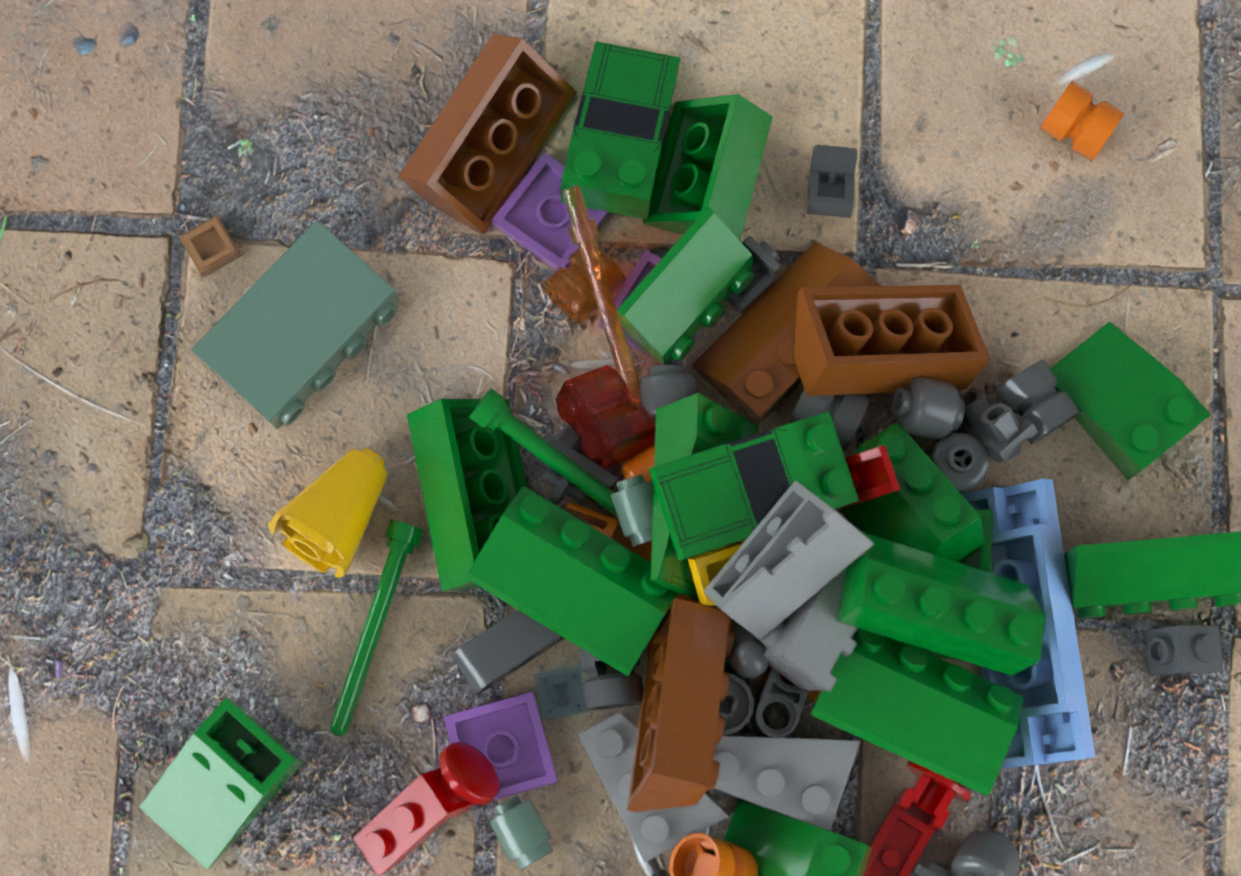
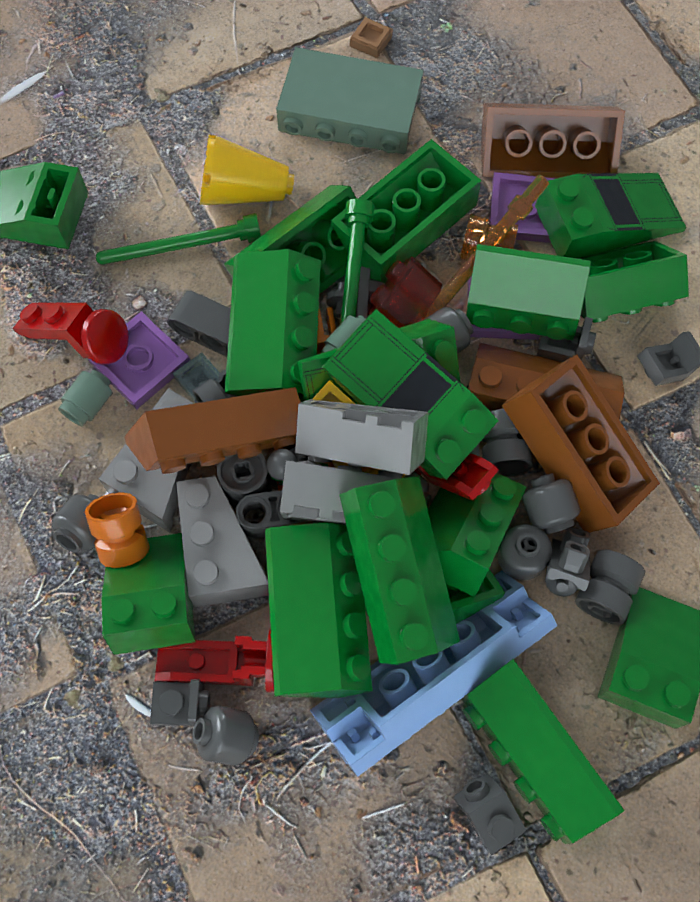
camera: 60 degrees right, 10 degrees down
none -> green slope [331,139,481,283]

